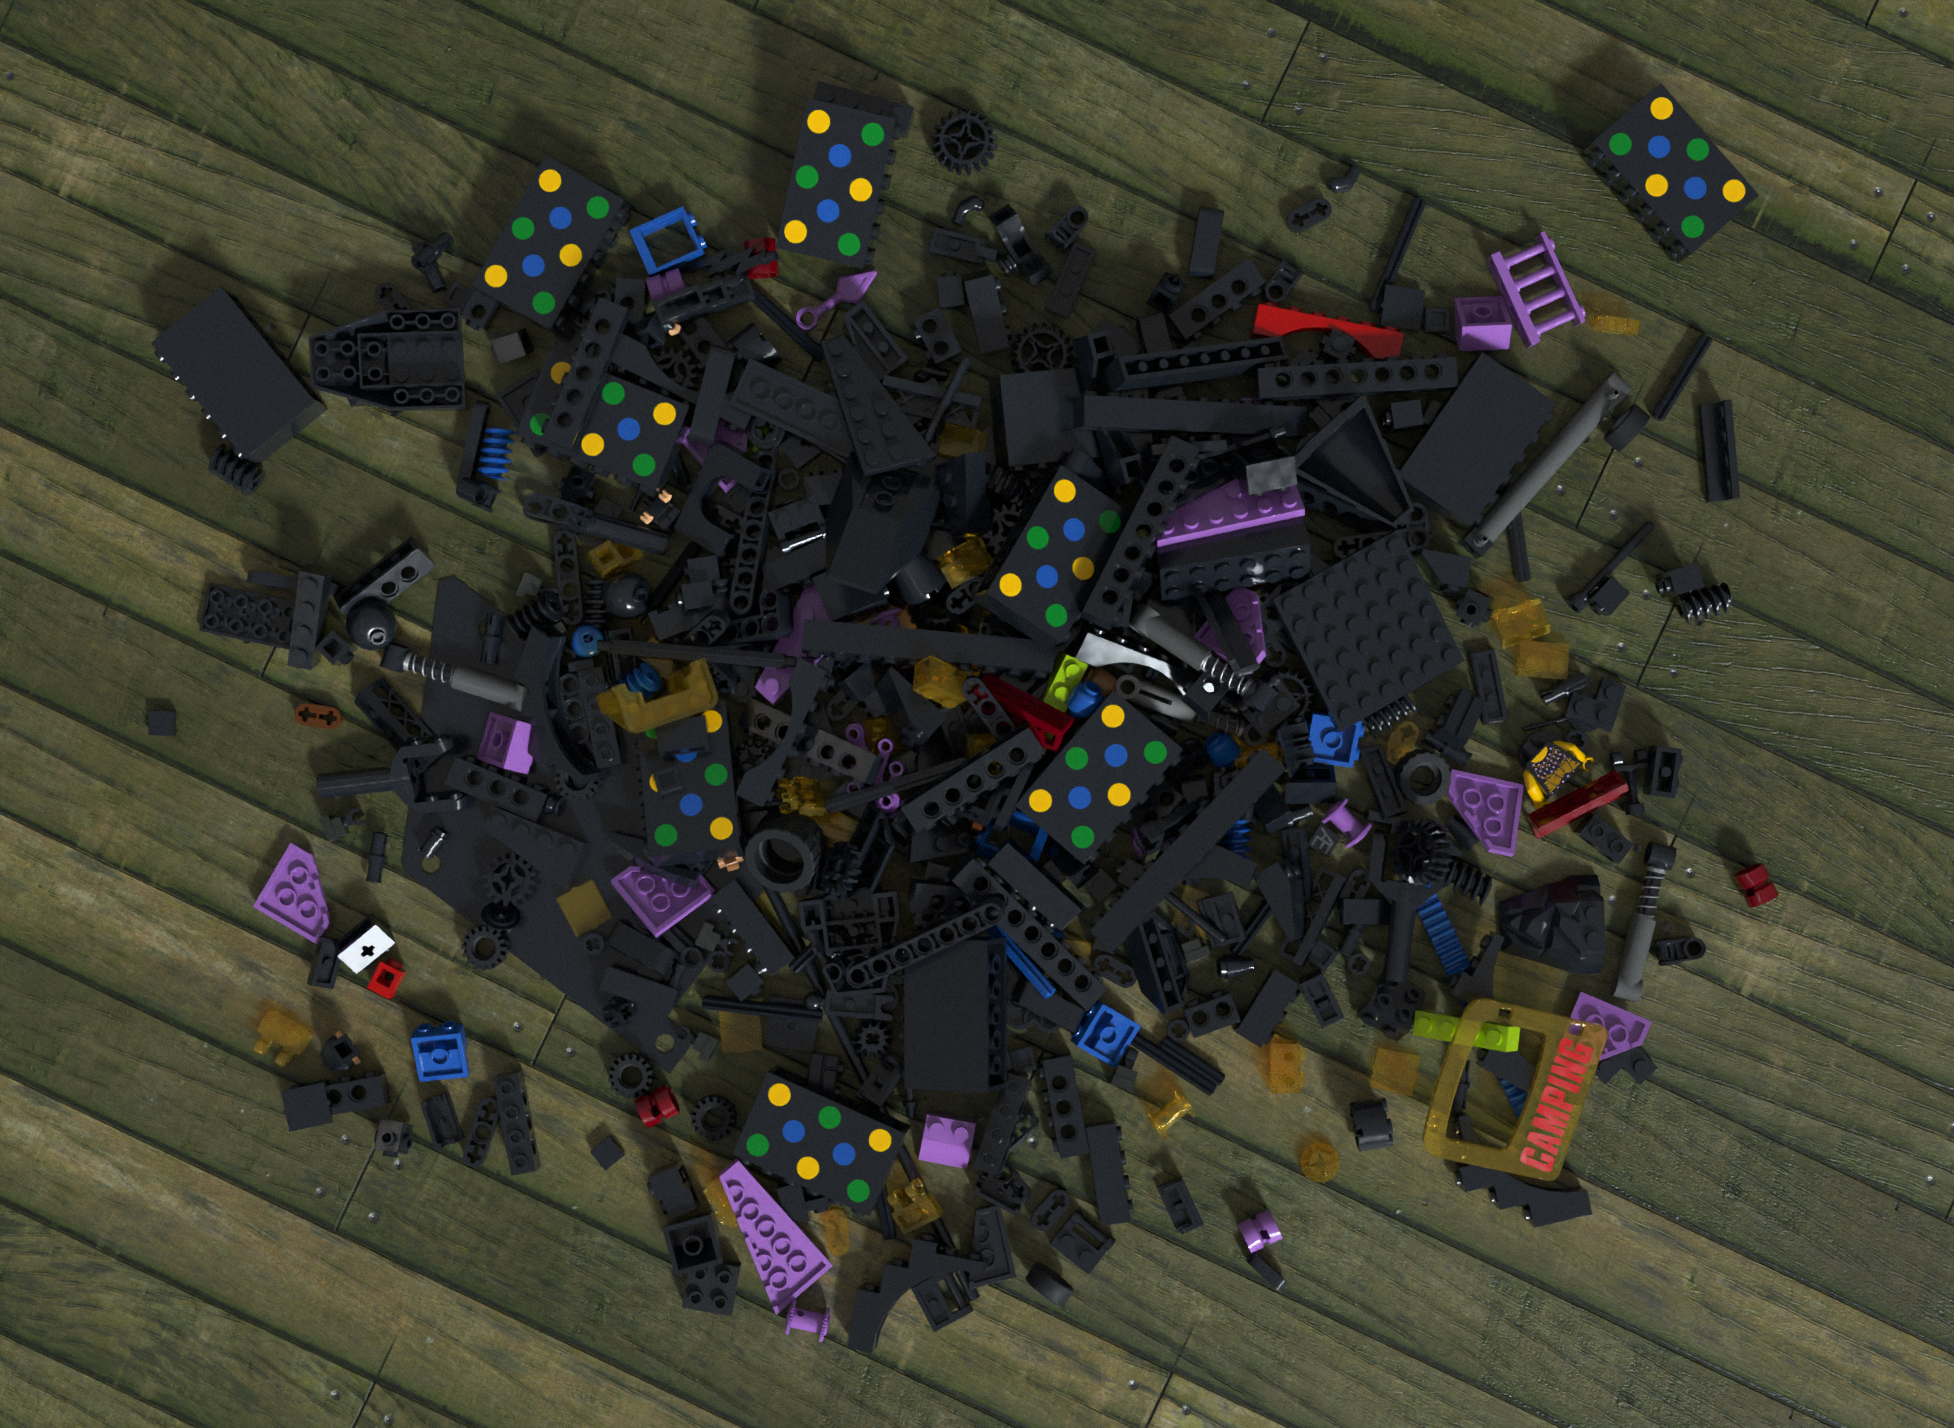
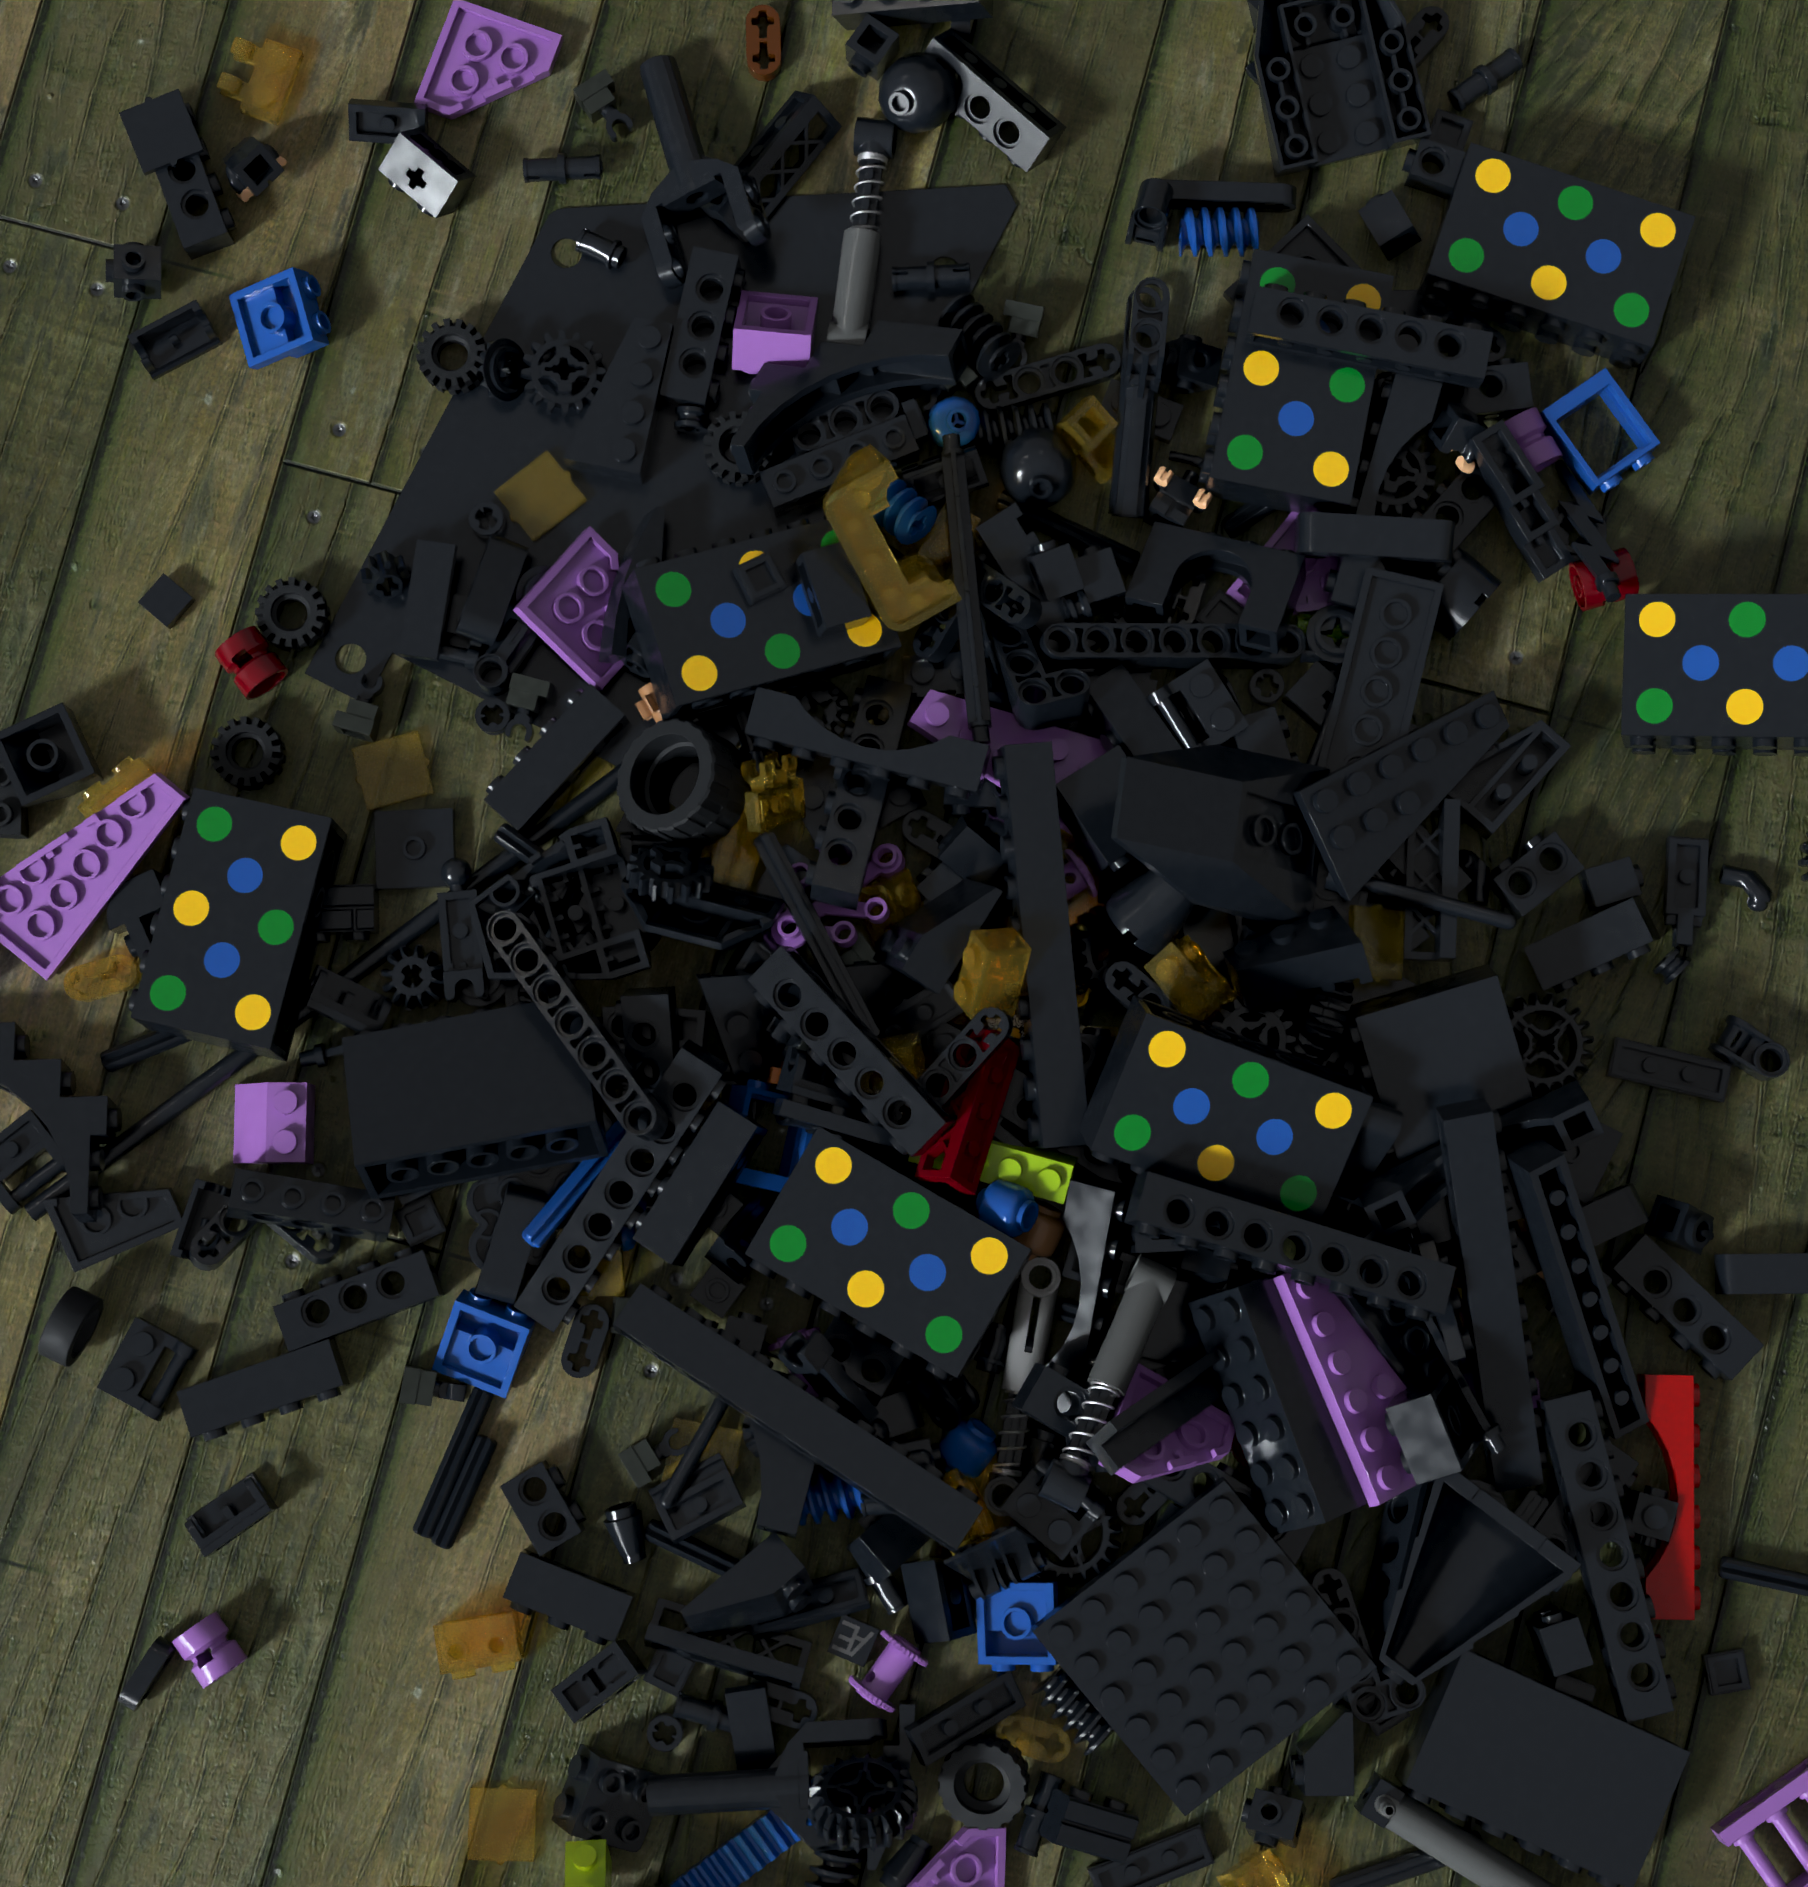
camera: 85 degrees right, 5 degrees down
red brick [367,958,407,999] -> none
black pin [411,232,454,270] -> none
black beam [463,1096,500,1167] -> none
black brick [493,1069,541,1176] -> none
black brick [647,1158,700,1219] -> none
black axle [702,995,823,1023] -> none
black brick [725,960,765,1001] -> none
black axle [752,288,824,362] -> none
medium lavender piece [796,270,877,331] -> none
clear yellow plate [887,1178,944,1235] -> none
black arch [988,204,1054,285] -> none
black beam [1031,1188,1070,1231] -> none
black wedge [1126,911,1190,1014] -> none
clear yellow hose [1145,1089,1196,1139] -> none
black bush [1167,1018,1190,1042] -> none
black piece [1262,258,1304,305] -> none
clear yellow gear [1300,1143,1340,1183] -> none
black brick [1350,1097,1393,1152] -> none
black piece [1379,285,1425,331] -> none
medium lavender slope [1454,296,1512,352] -> none

